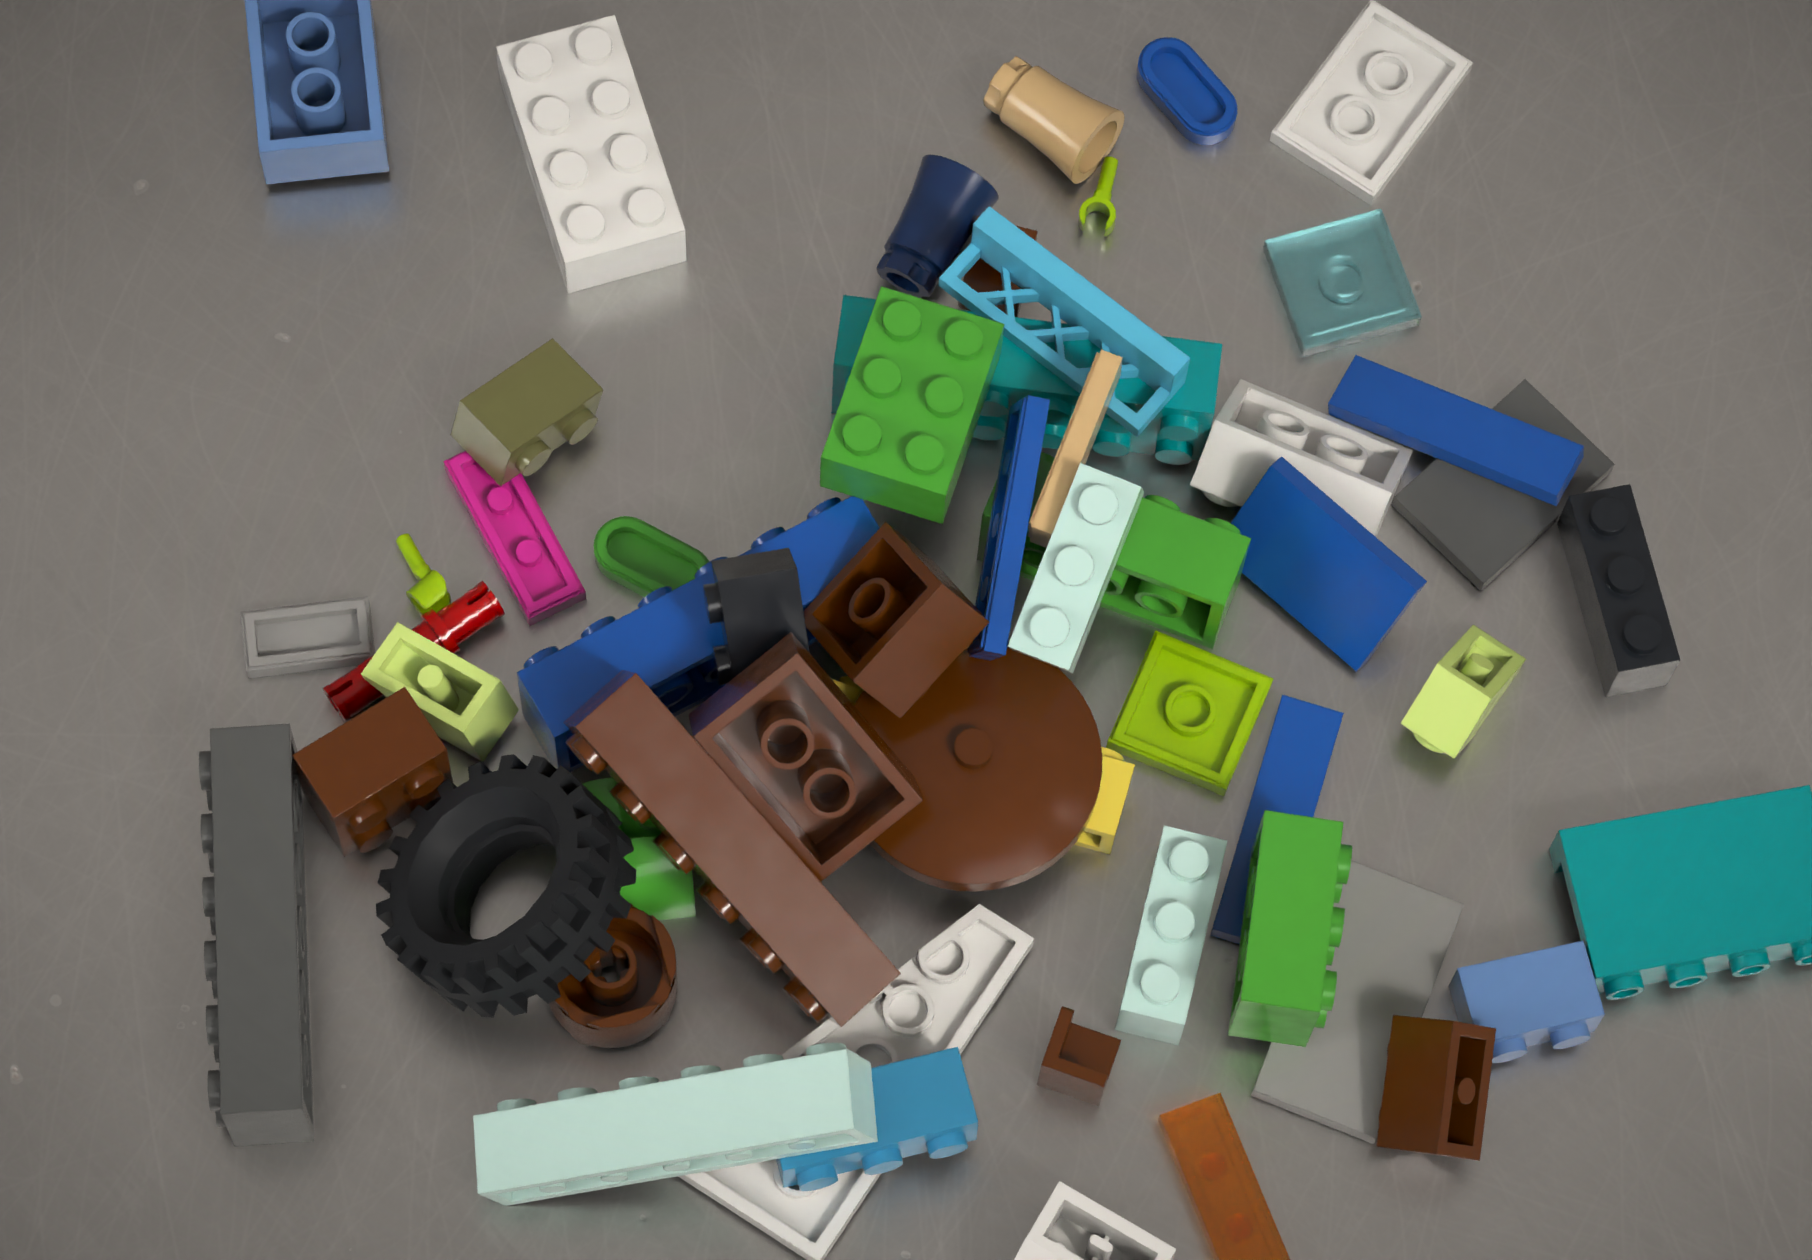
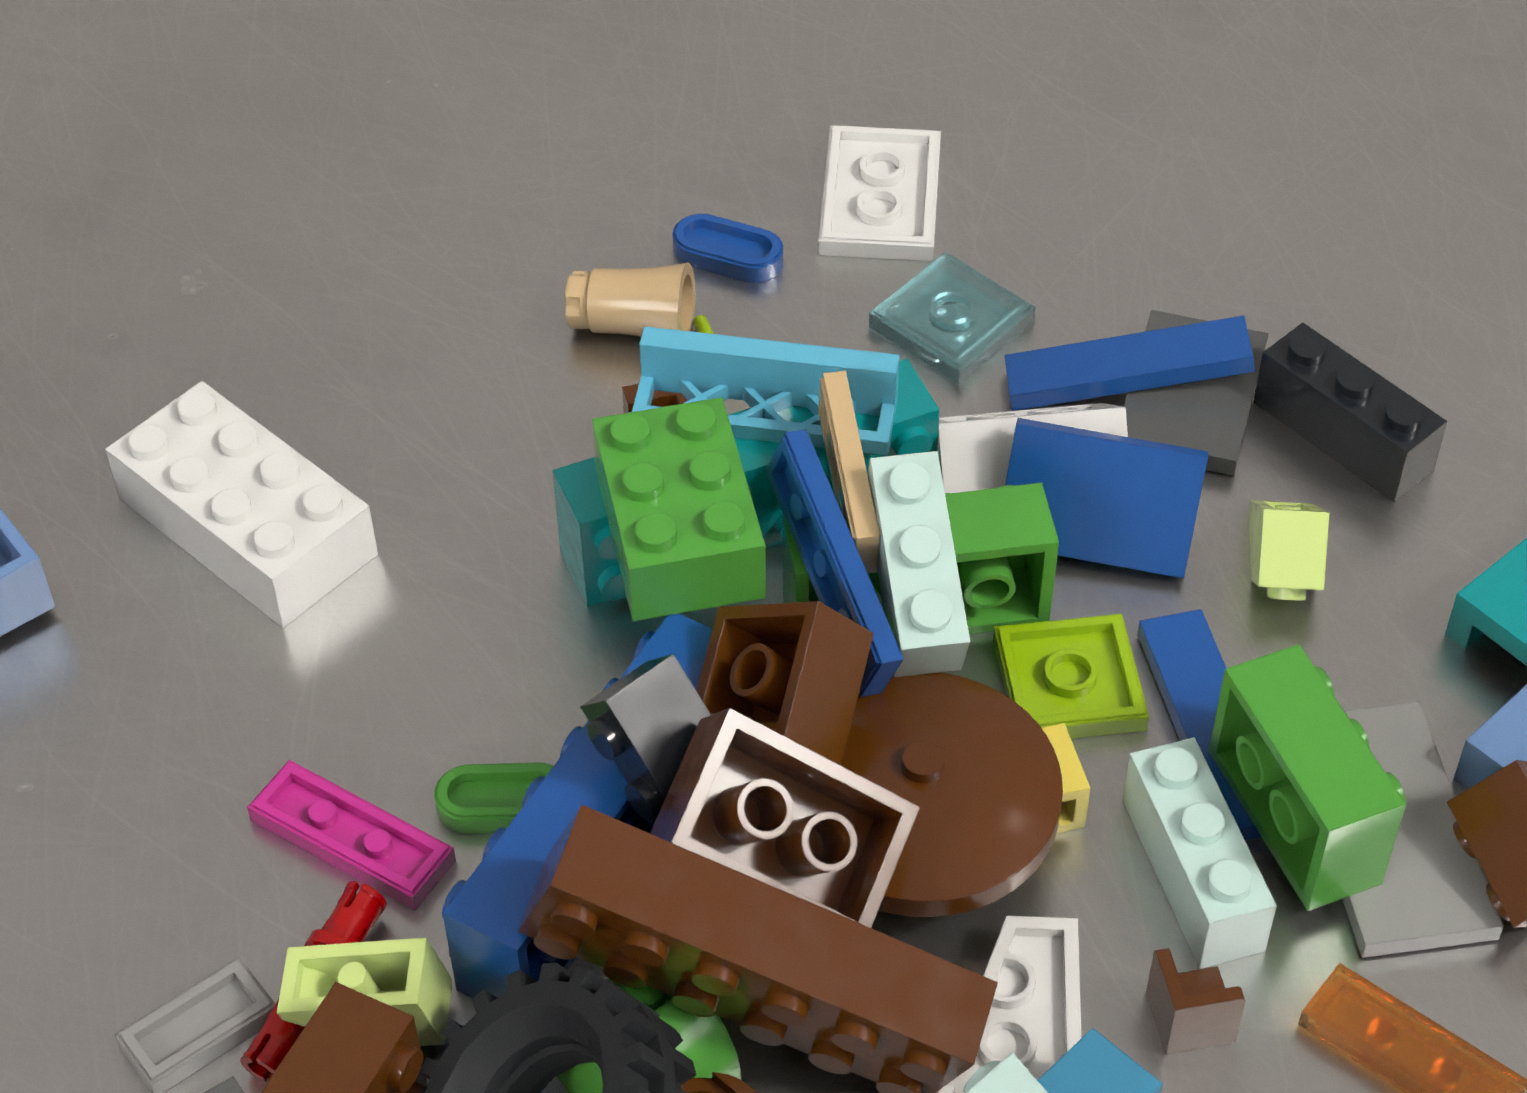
camera: 25 degrees left, 20 degrees down
lime hand [396,533,451,615] -> none
olive brick [450,338,604,486] -> none
dark blue plant [876,155,999,298] -> none

